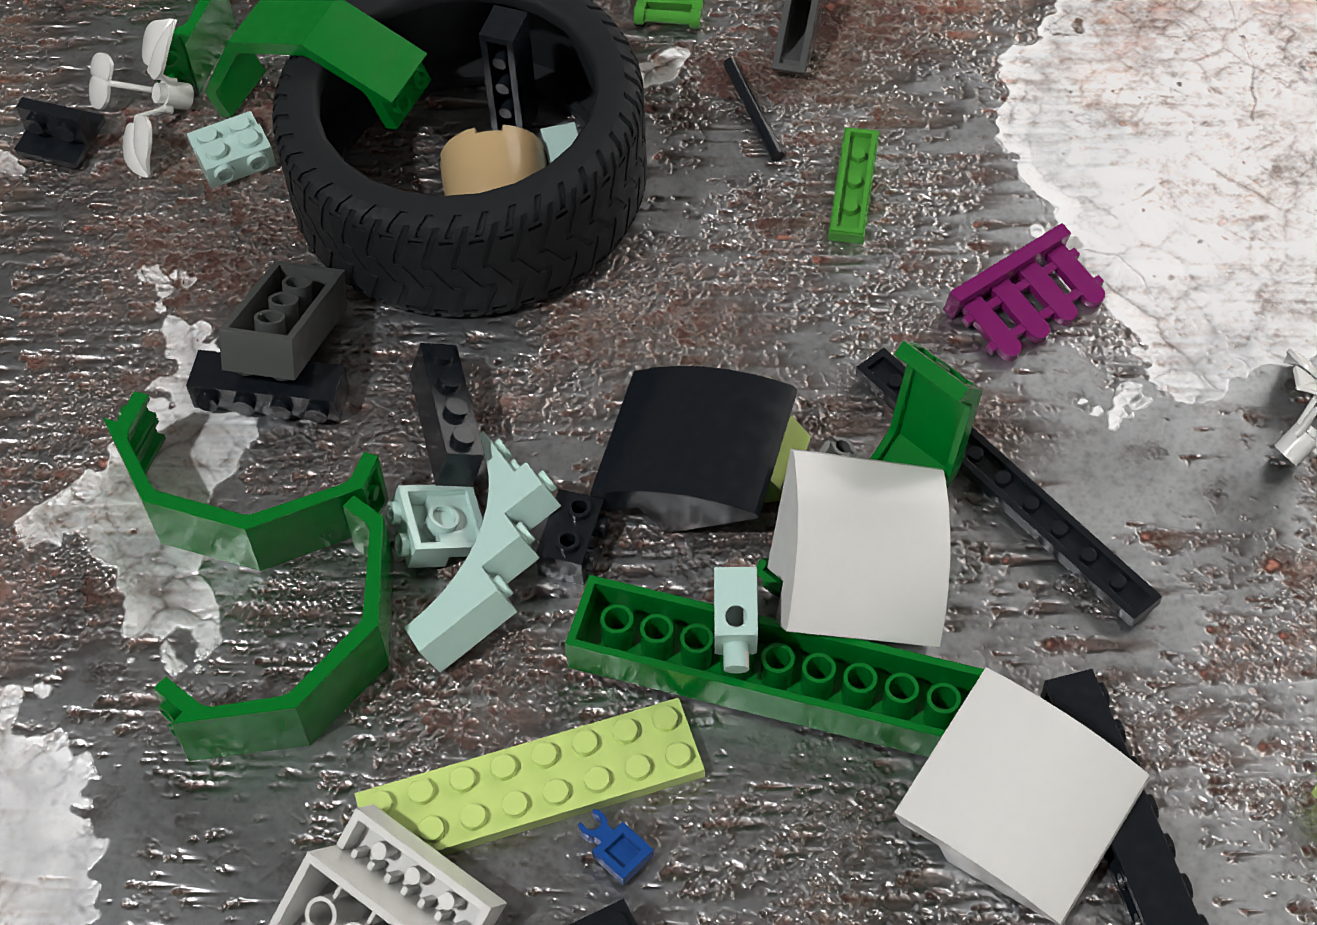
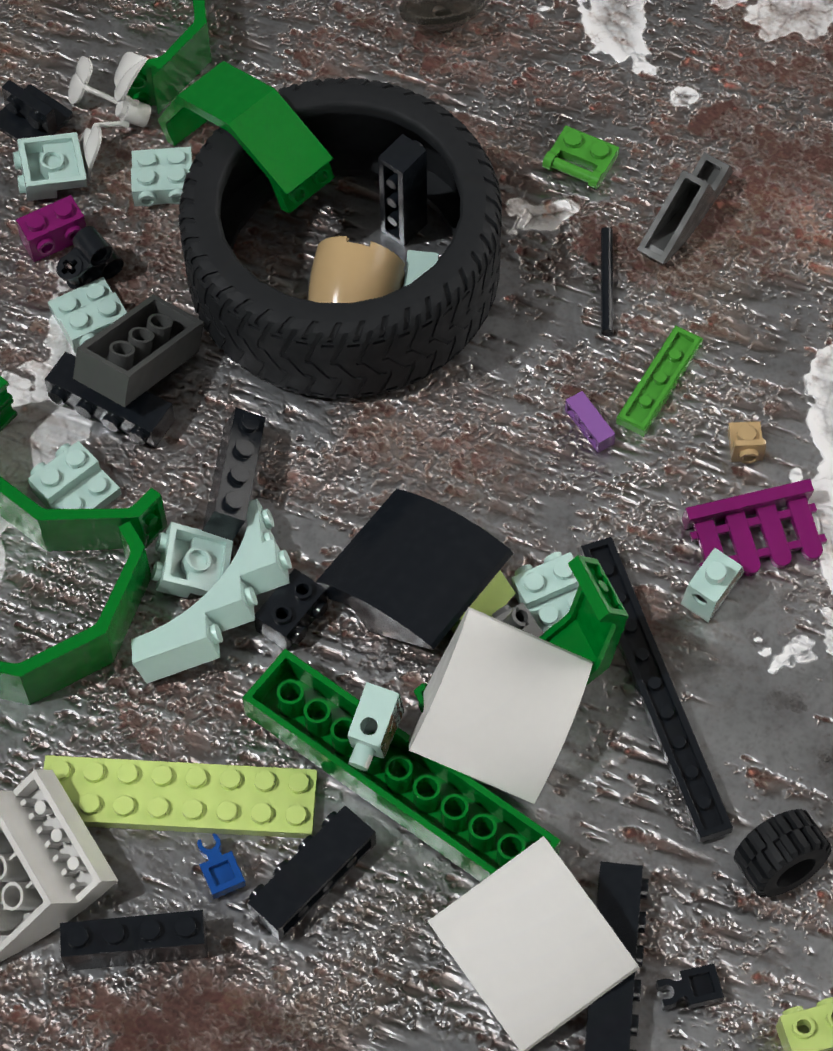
camera: 20 degrees right, 5 degrees up
none -> light aqua plate [13,132,87,201]
none -> magenta brick [16,195,86,262]
none -> light aqua plate [28,441,122,509]
none -> light aqua plate [48,277,127,354]
none -> black piece [56,226,124,290]
none -> black brick [247,806,376,942]
none -> light aqua plate [511,552,579,633]
none -> medium lavender piece [565,391,615,453]
none -> black plate [656,964,724,1011]
none -> light aqua torso [681,548,744,622]
none -> tan bracket [727,421,766,464]
none -> black tyre [734,809,832,898]

